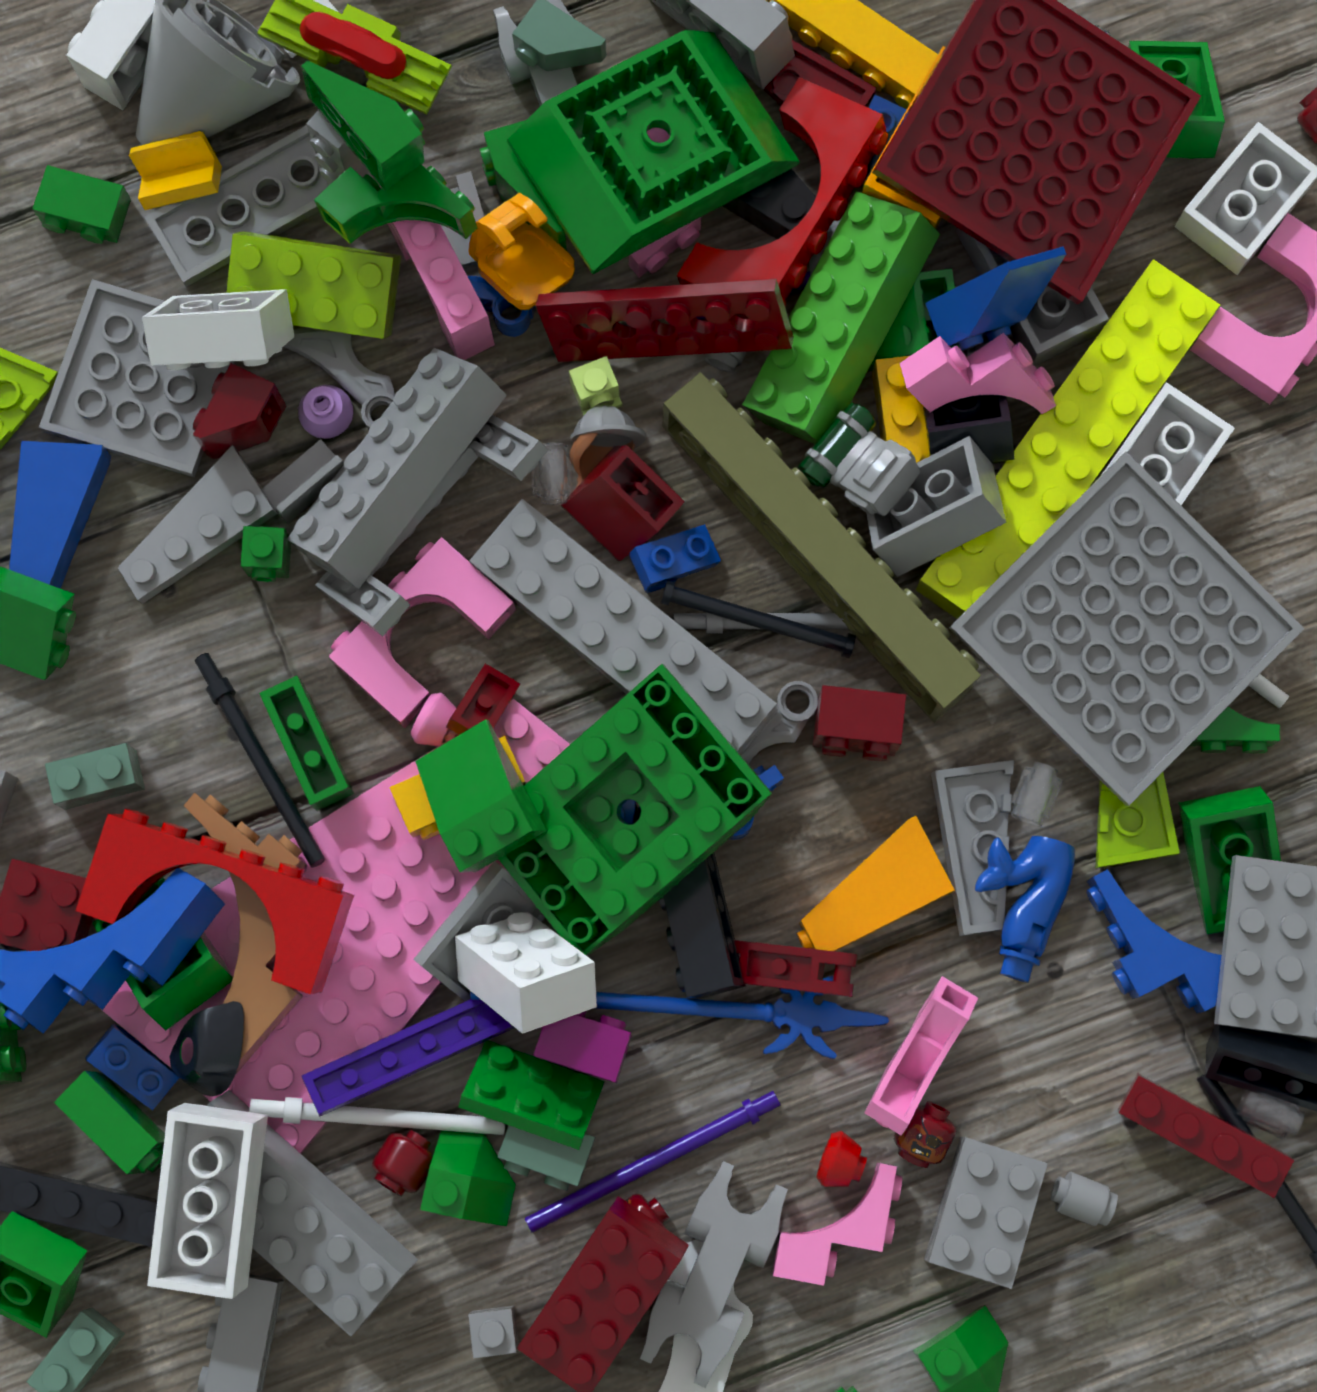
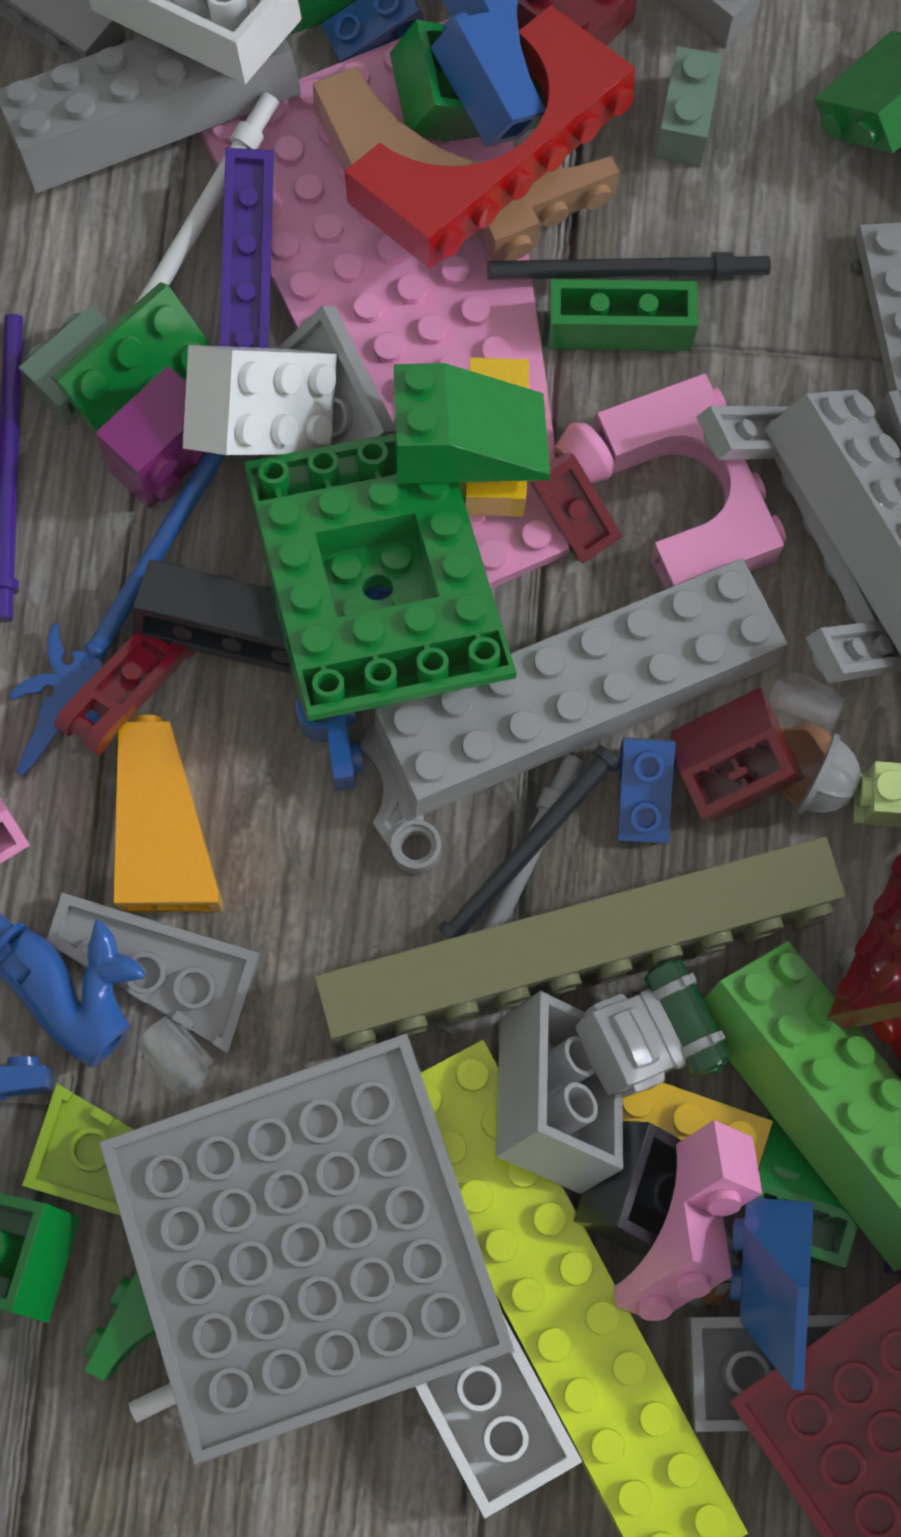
camera: 110 degrees right, 5 degrees down
black piece [169,1001,244,1097] -> none
green brick [241,526,291,582] -> none
dark red head [372,1130,433,1197] -> none
green slope [420,1130,516,1227] -> none
dark red piece [813,685,906,761] -> none

